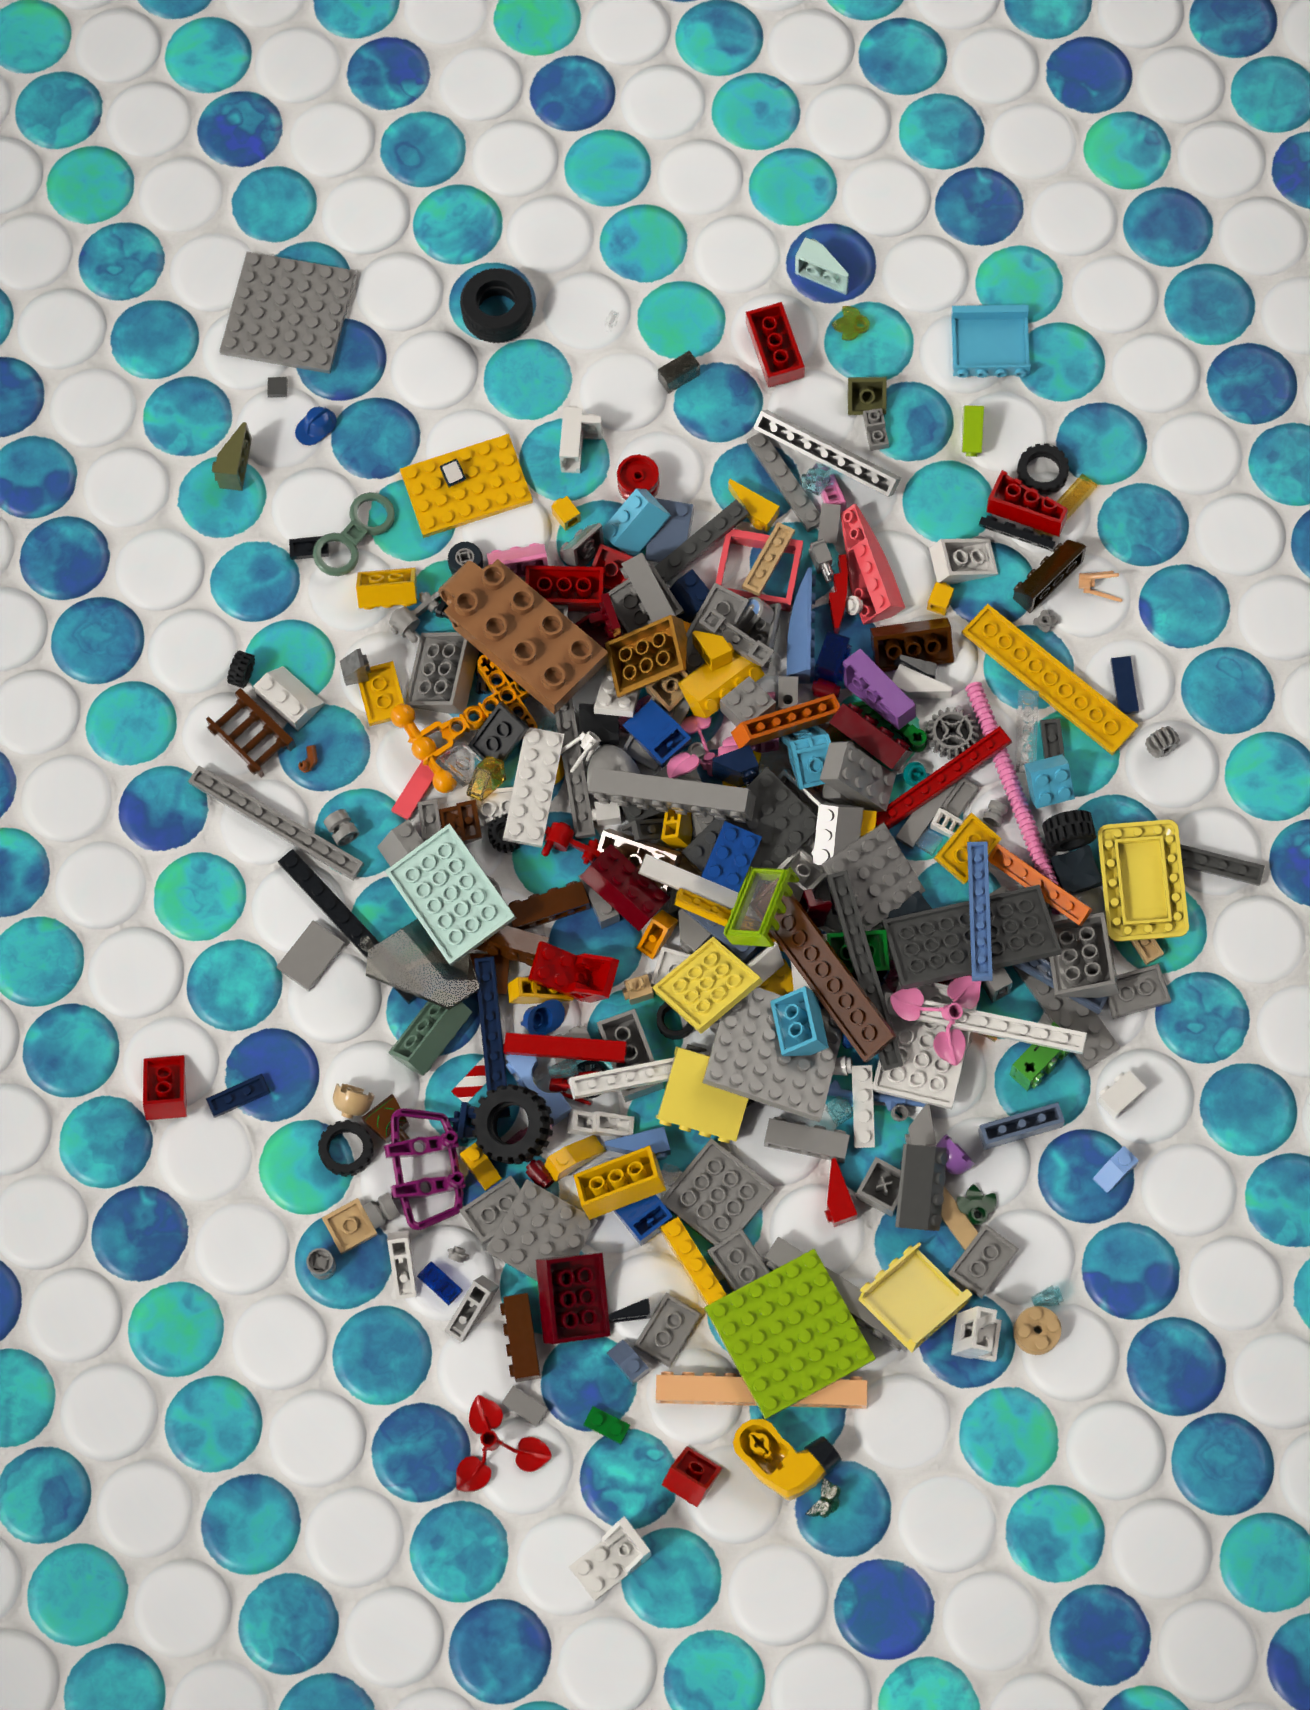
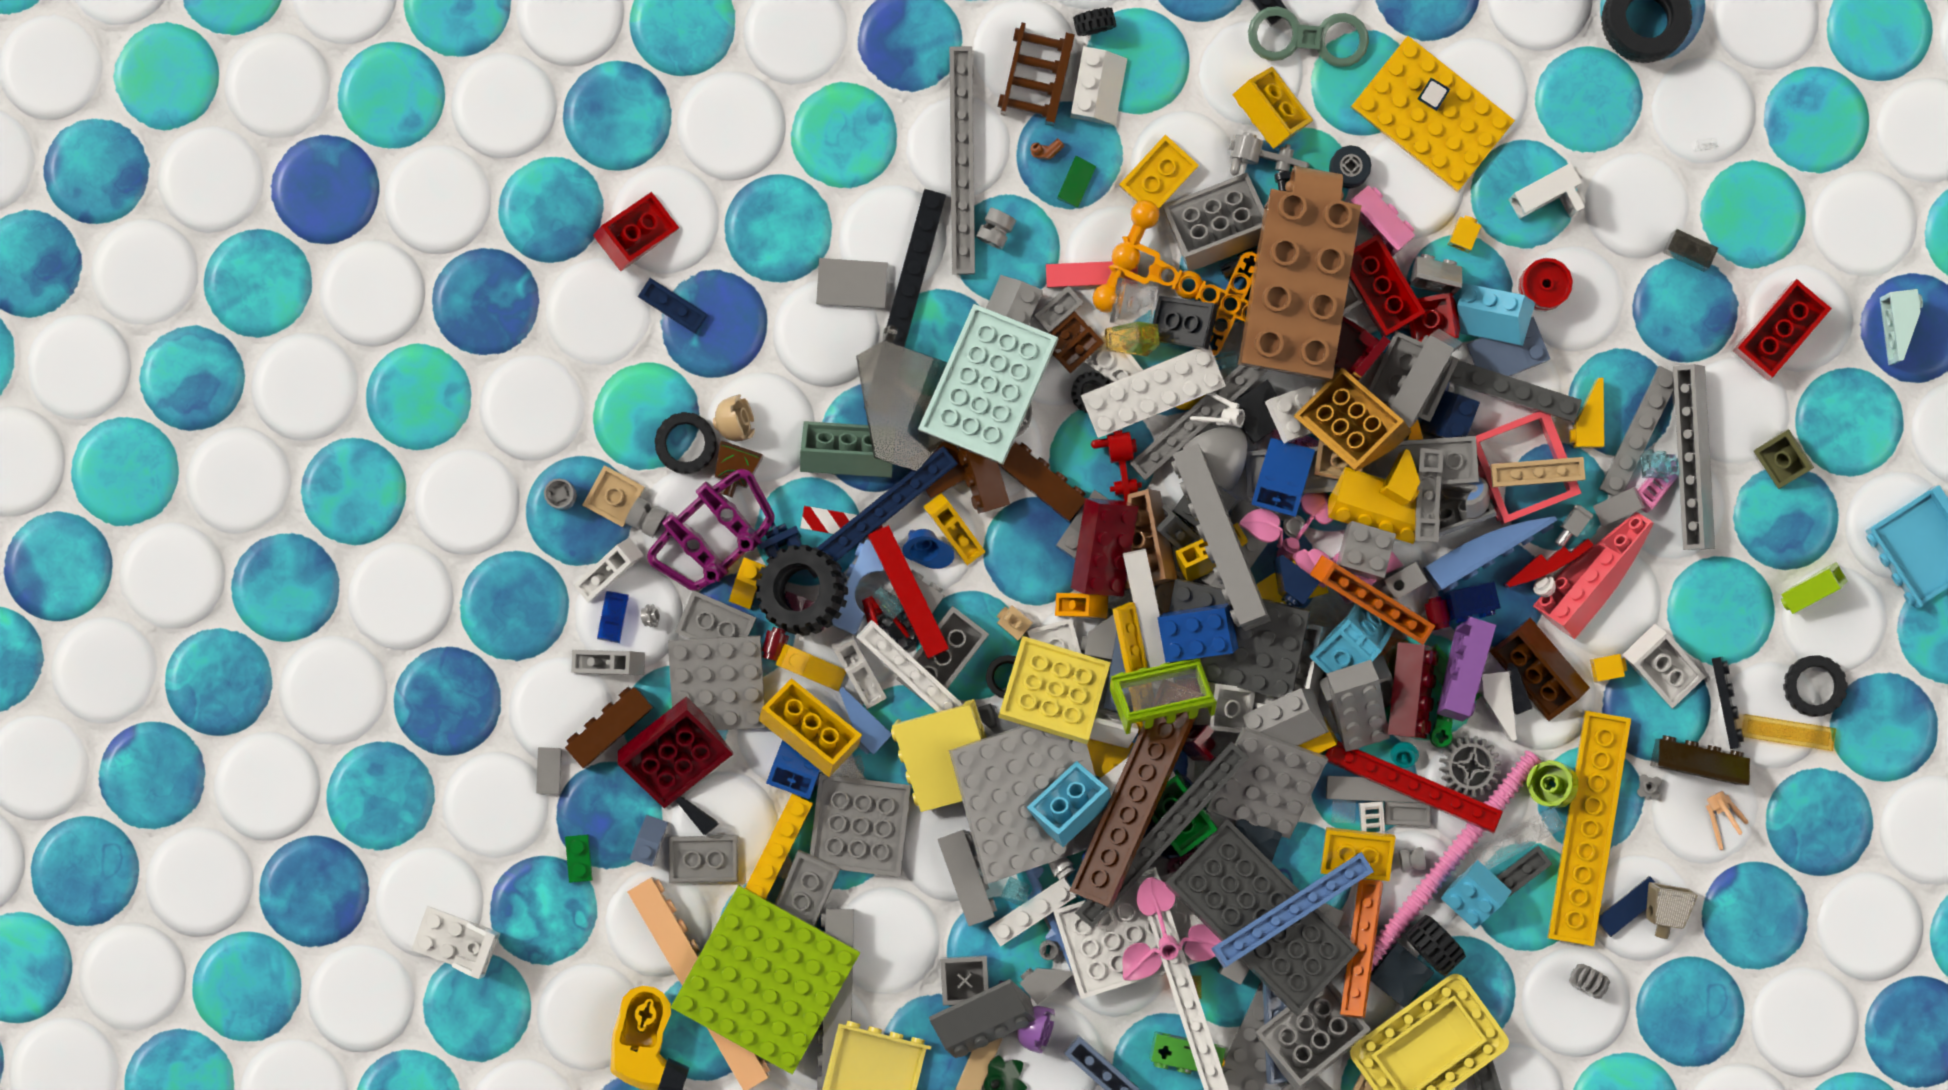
camera: 50 degrees right, 15 degrees up
flat silver slope [340,648,371,686] -> none
red plant [456,1395,552,1492] -> none
red bracket [528,941,620,1003] -> none
white brick [591,802,621,827] -> none
red slope [661,1446,722,1507] -> none
red slope [824,1158,858,1227] -> none
clear yellow plate [832,306,870,341] -> none
light grey slope [863,408,889,451] -> none
red wedge [987,470,1068,537] -> none
none -> green slope [1057,156,1096,208]
none -> lime brick [1527,760,1578,808]
none -> dark tan torso [1646,882,1698,939]

